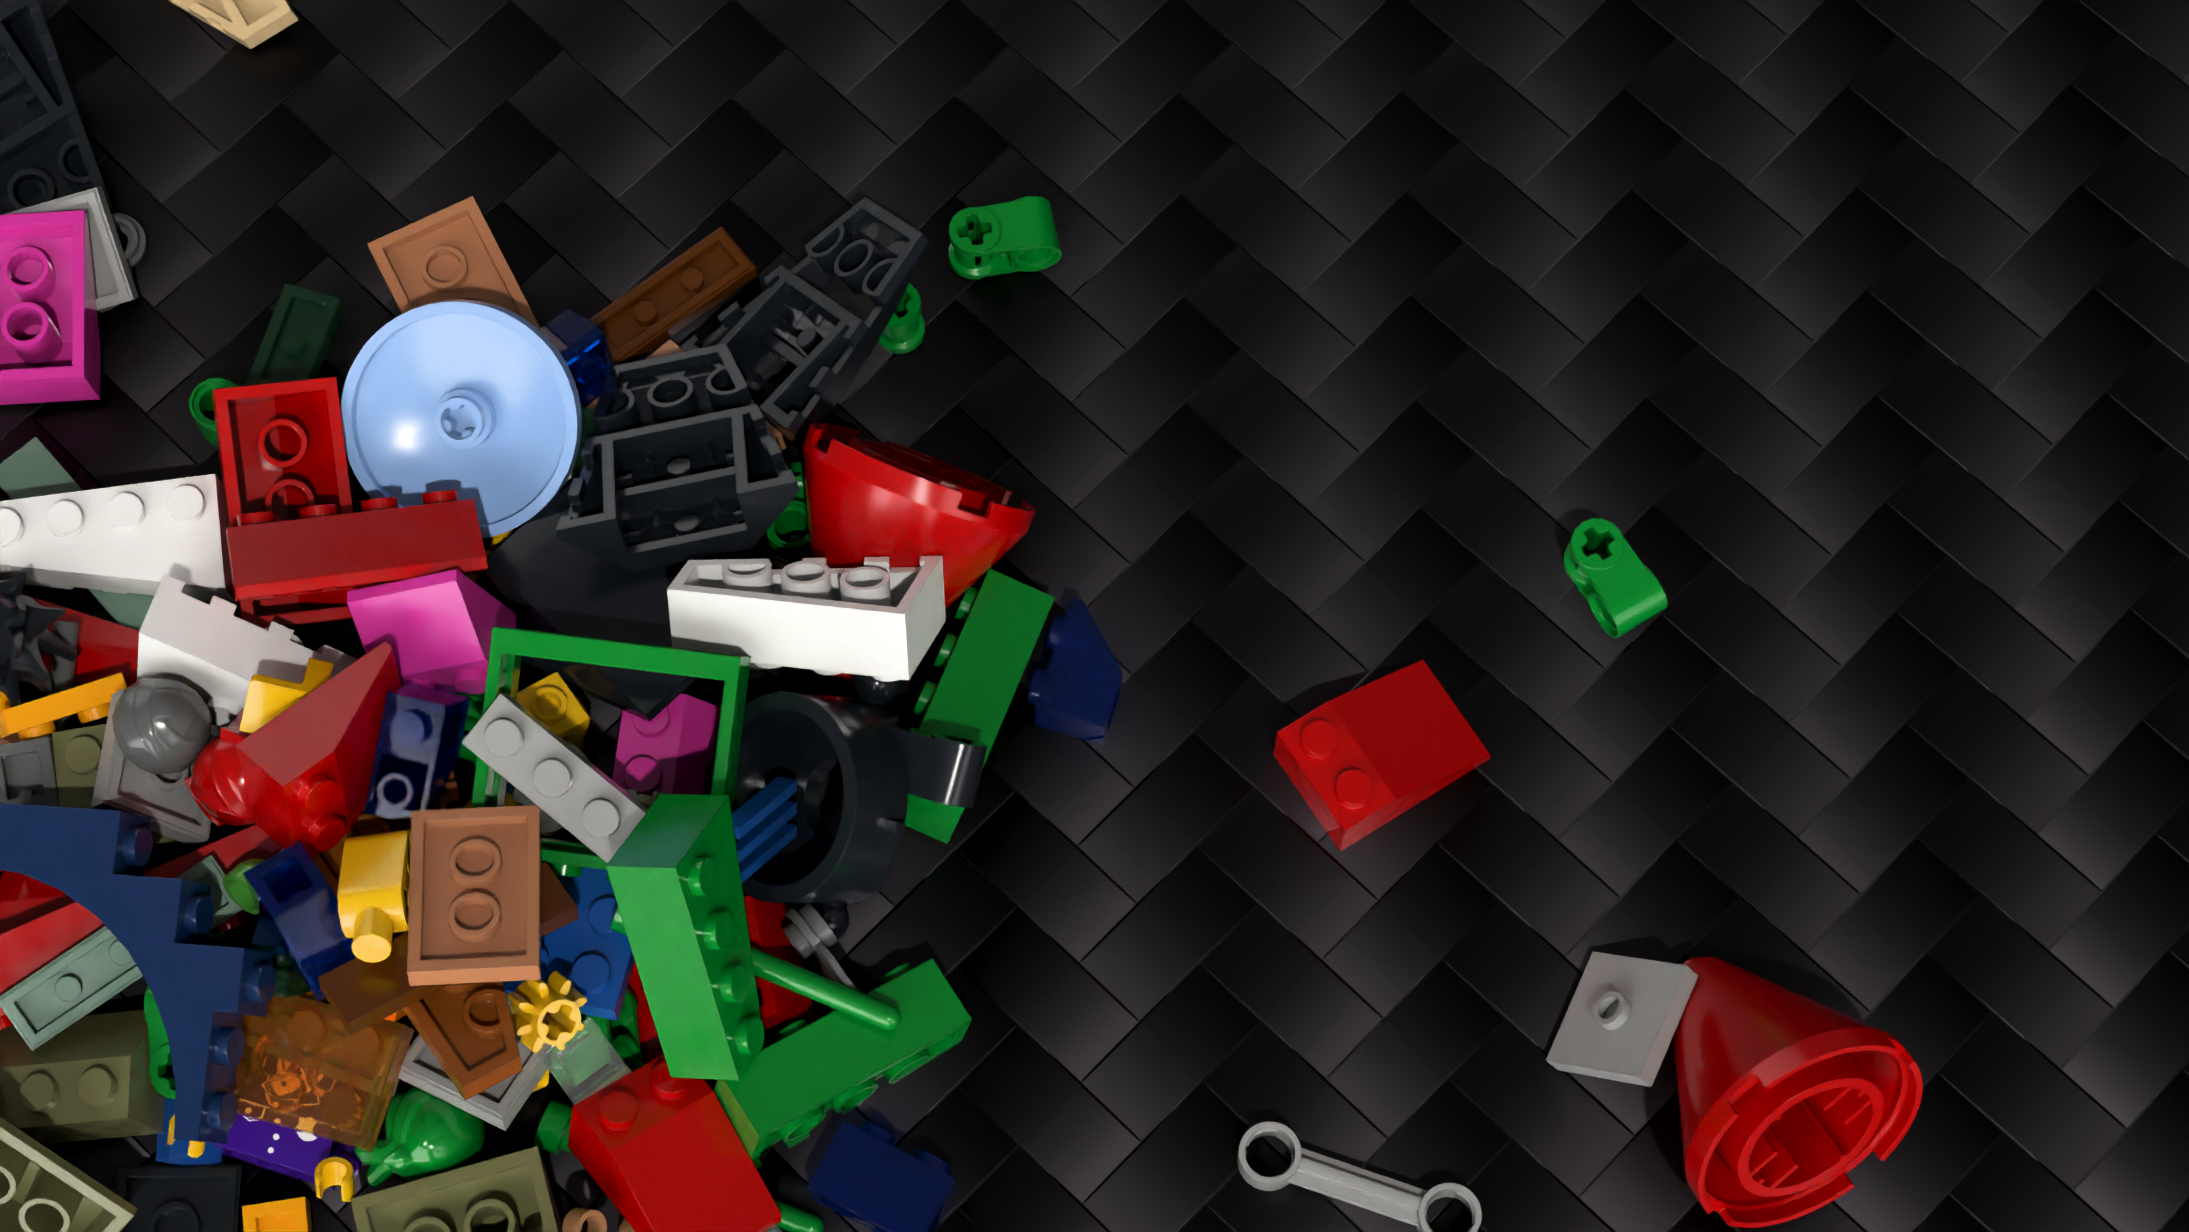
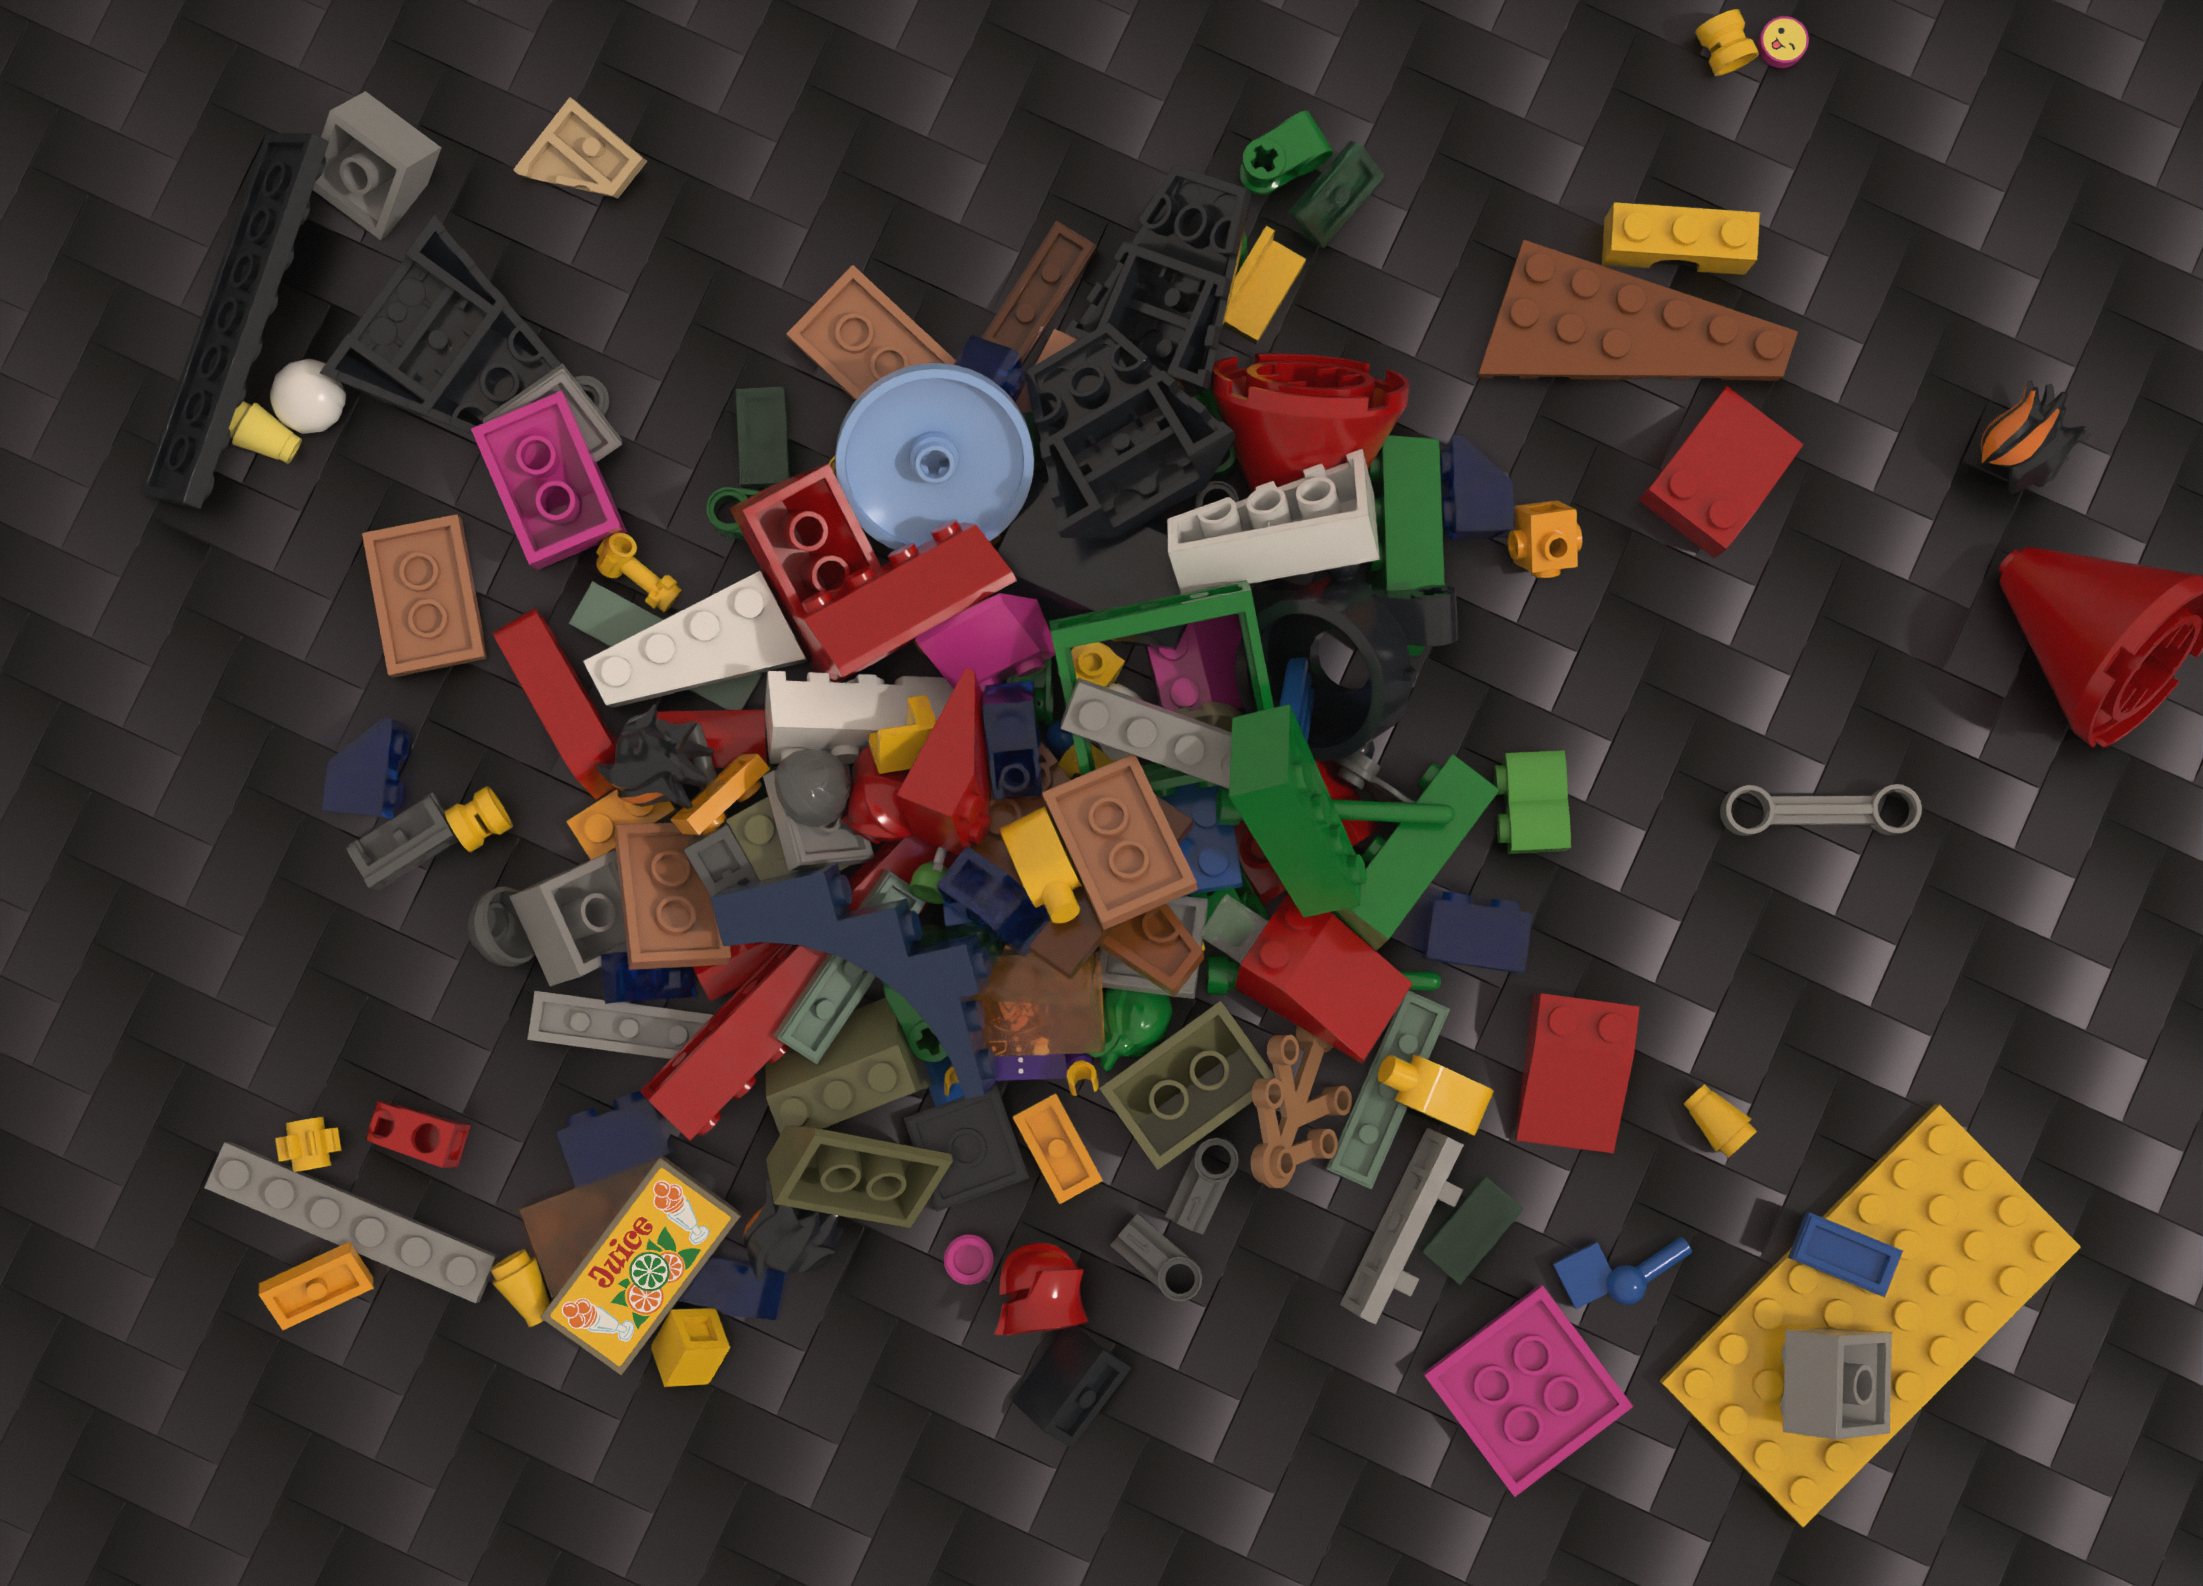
camera: 20 degrees left, 15 degrees up
yellow gear [506,970,587,1053] -> none
light grey plate [1546,951,1699,1087] -> none
green piece [1563,518,1668,639] -> none
none -> yellow bar [596,533,683,613]
none -> yellow panel [1223,226,1306,345]
none -> clear green plate [1289,140,1385,248]
none -> dark orange wing [1476,240,1798,381]
none -> bright green brick [1494,750,1571,854]
none -> light orange brick [1507,500,1582,578]
none -> yellow arch [1602,202,1760,275]
none -> yellow wheel [1695,9,1759,76]
none -> light yellow tile [1757,16,1809,68]
none -> black hair [1980,381,2092,495]

